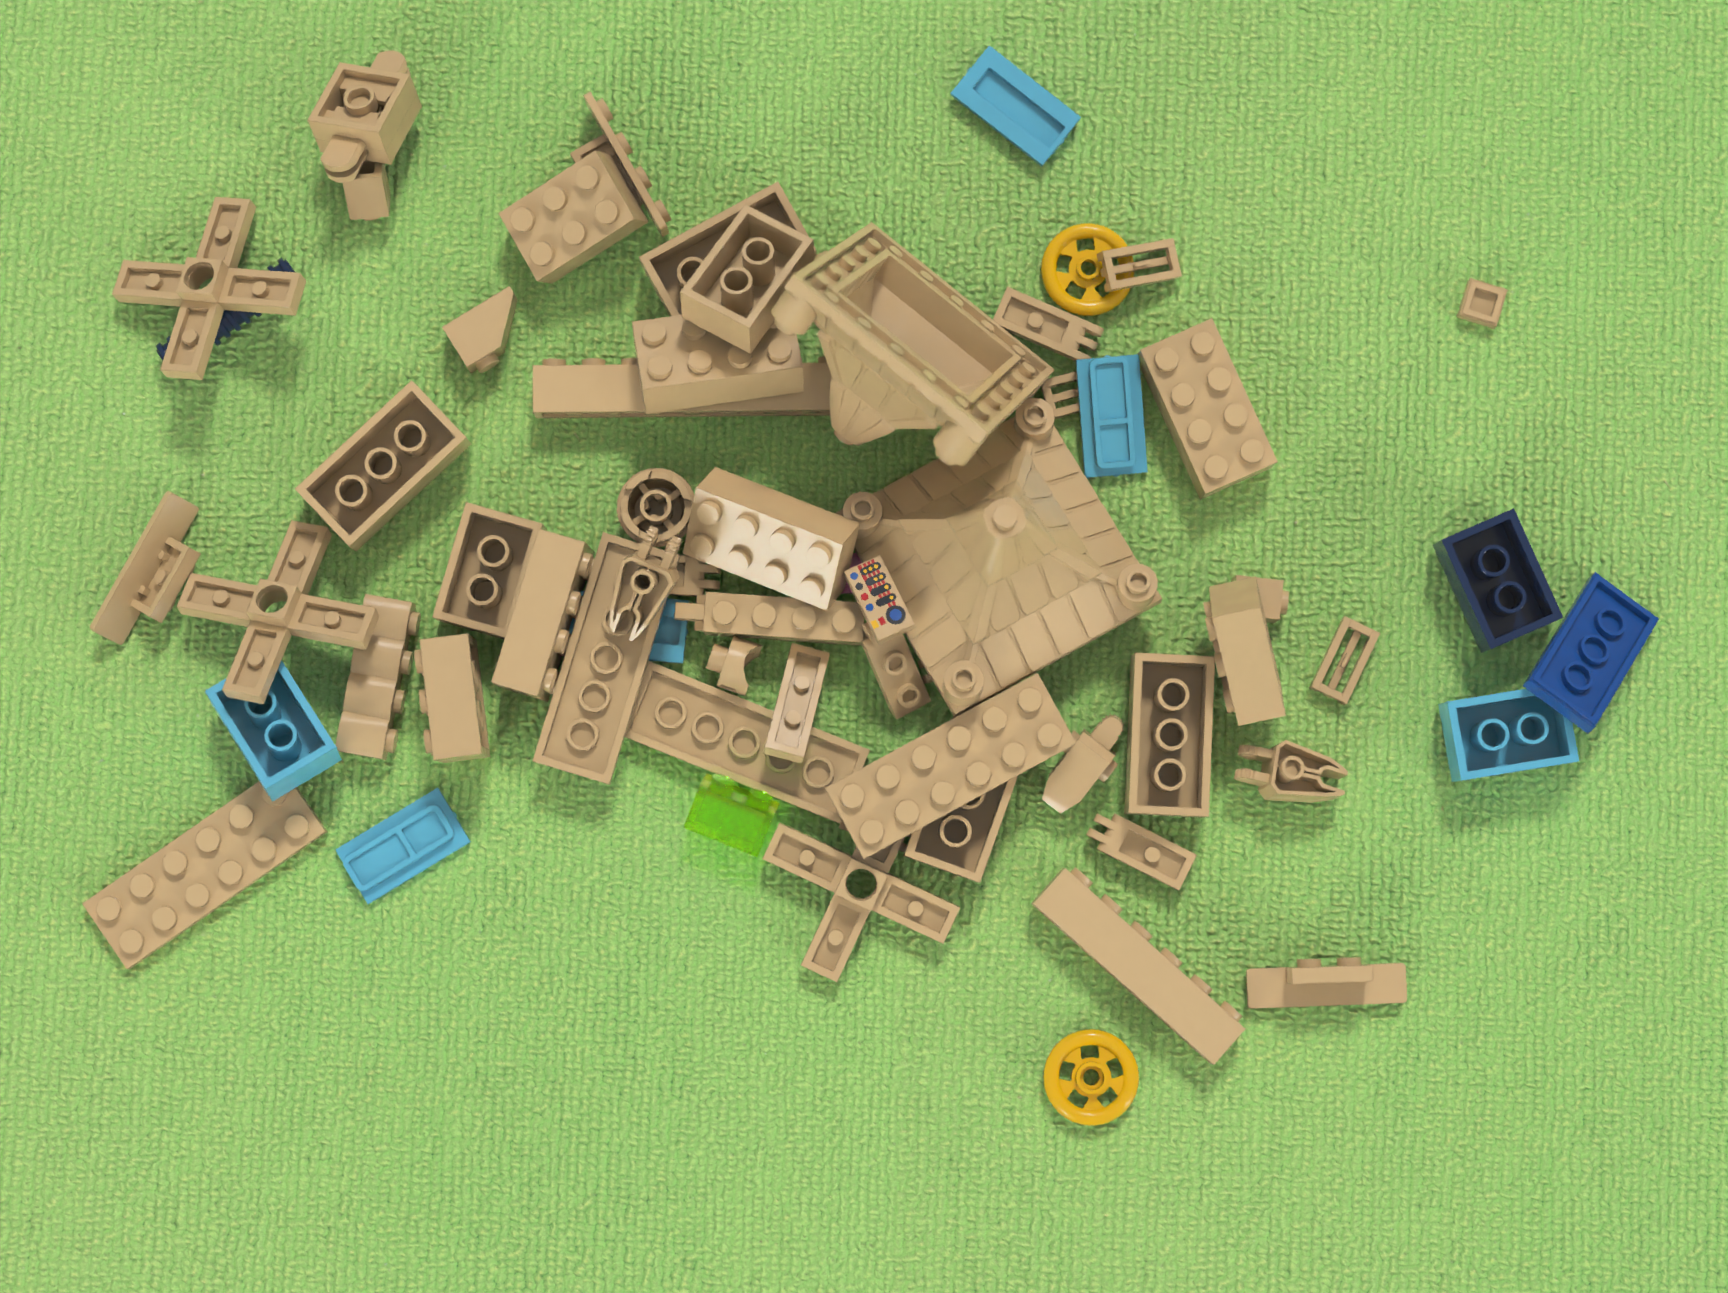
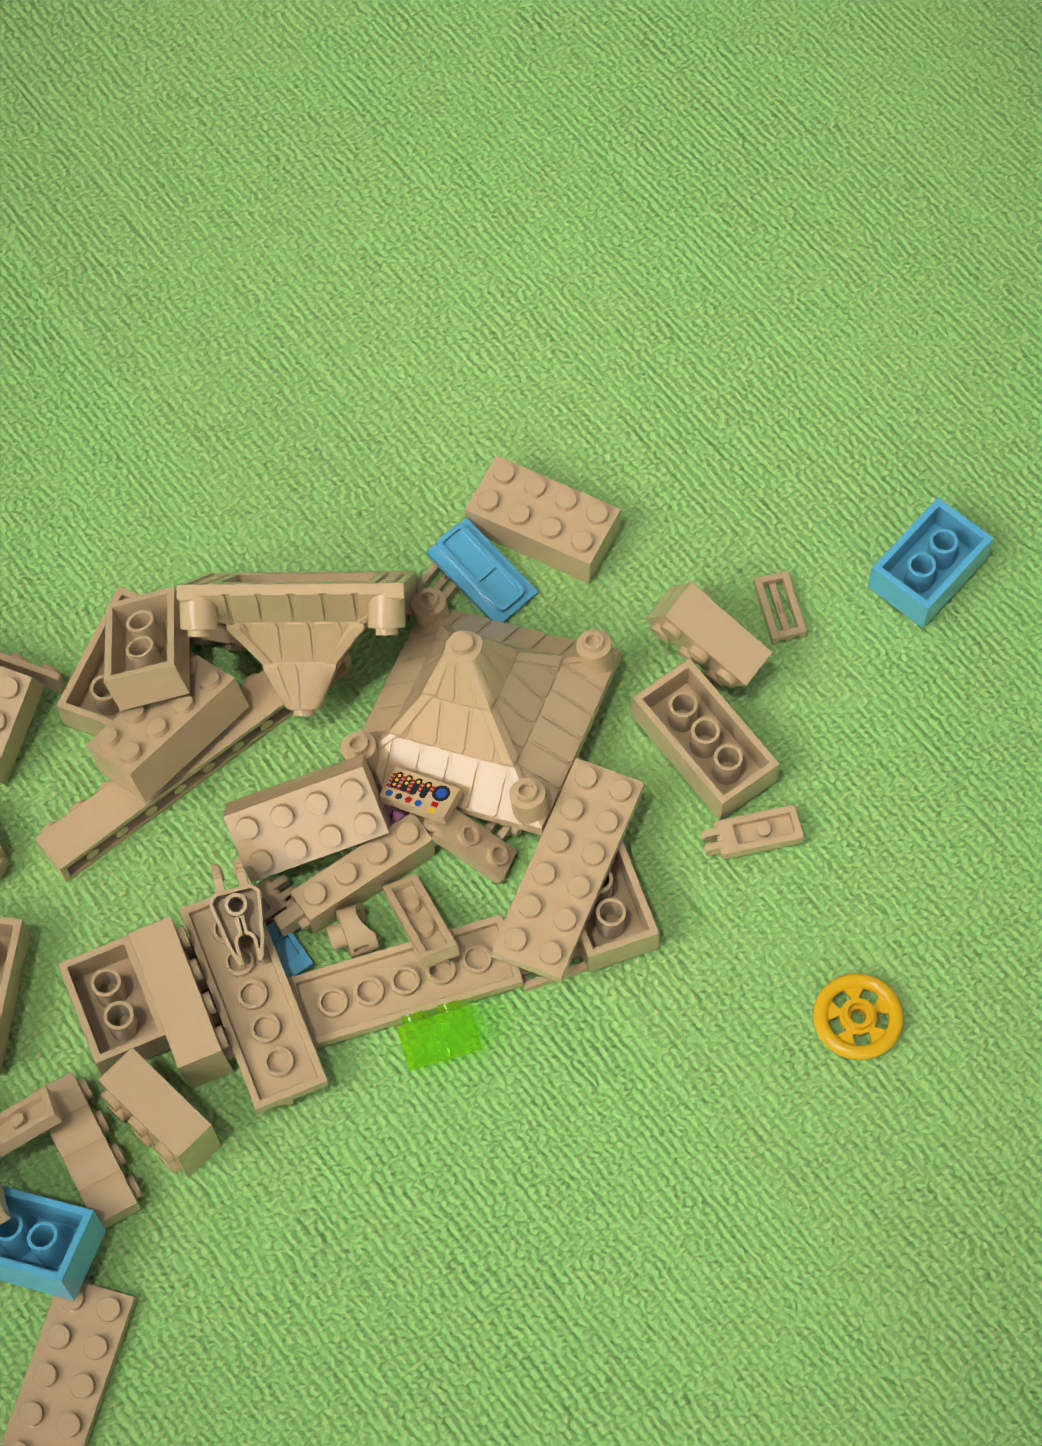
camera: 30 degrees left, 20 degrees down
medium azure piece [336,788,471,904] -> none
tan cone [617,468,694,547] -> none
tan piece [762,822,960,982] -> none
medium azure piece [950,45,1081,167] -> none
tan hinge [993,286,1104,361] -> none
tan brick [1031,867,1245,1065] -> none
yellow plate [1041,223,1135,316] -> none
tan hinge [1042,714,1124,814] -> none
tan tile [1097,238,1182,292] -> none
tan hinge [1234,740,1348,803] -> none
tan bracket [1246,957,1407,1009] -> none
dark blue brick [1433,508,1563,653] -> none
tan tile [1457,278,1508,329] -> none
blue tile [1523,572,1659,734] -> none

